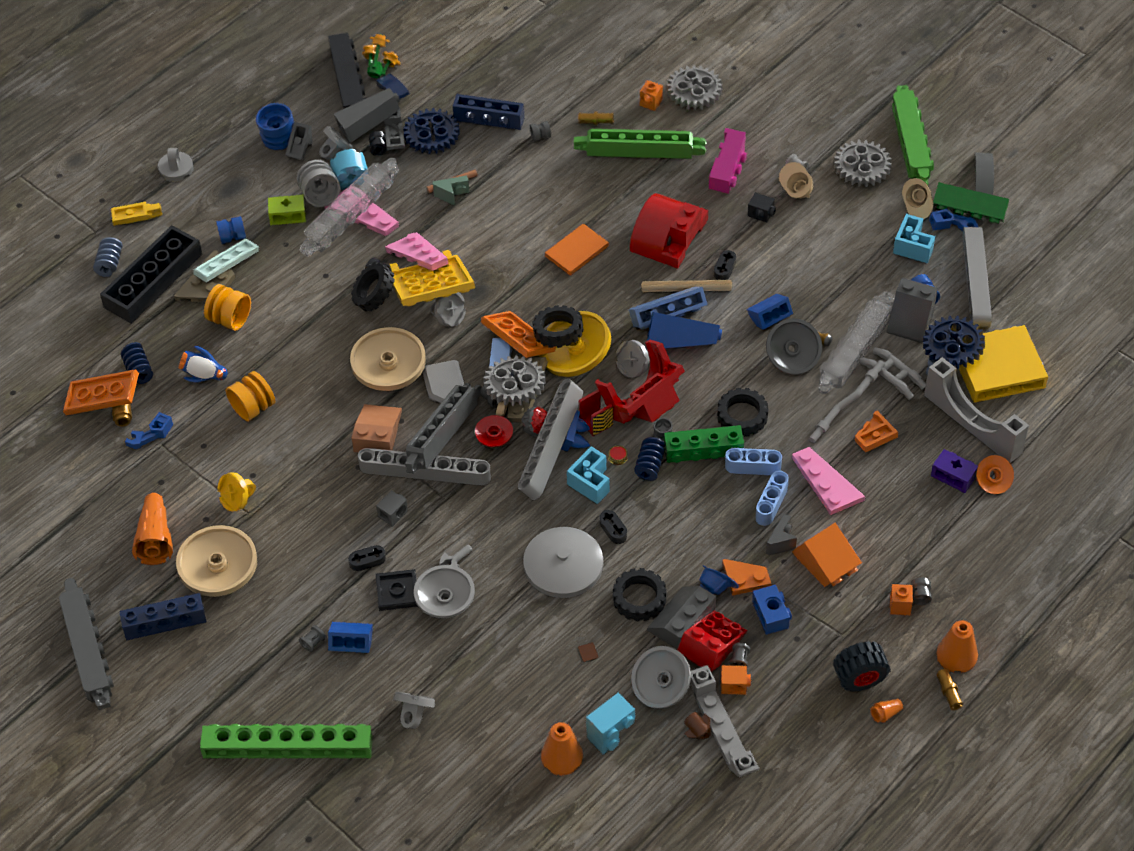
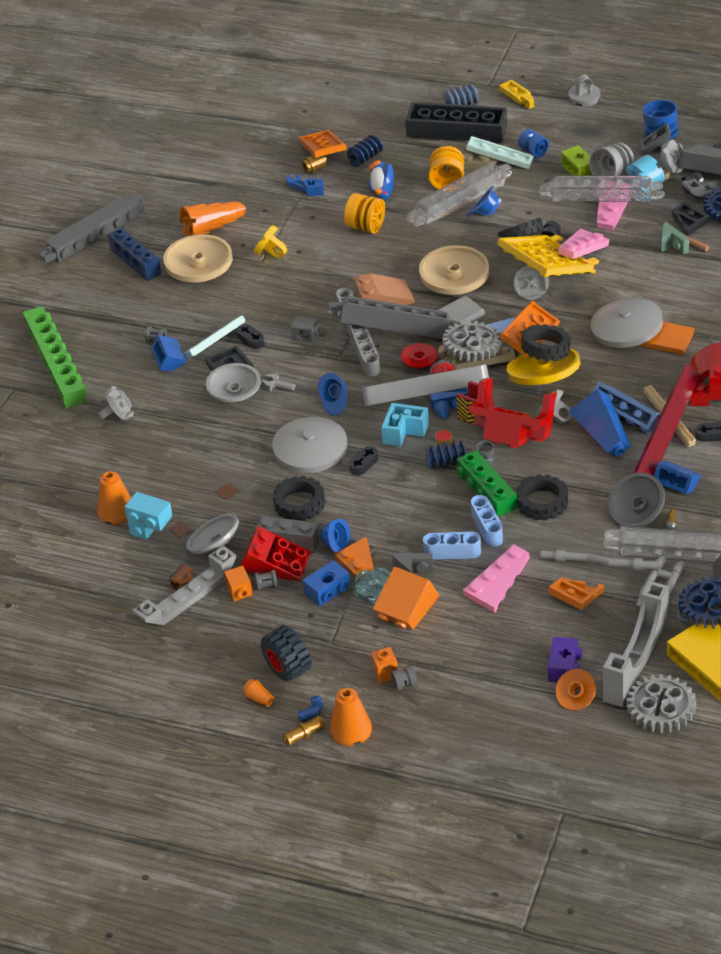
camera: 70 degrees right, 10 degrees down
none -> light aqua tile [183,315,246,359]
none -> blue arm [297,696,324,722]
none -> blue piece [318,373,348,415]
none -> clear light blue plate [355,568,391,604]
none -> clear hinge [406,162,512,227]
none -> blue piece [466,185,501,216]
none -> light grey dish [590,298,663,348]
none -> light grey gear [626,674,696,733]
none -> dark red tile [633,363,701,476]
none -> black wing [672,202,710,236]

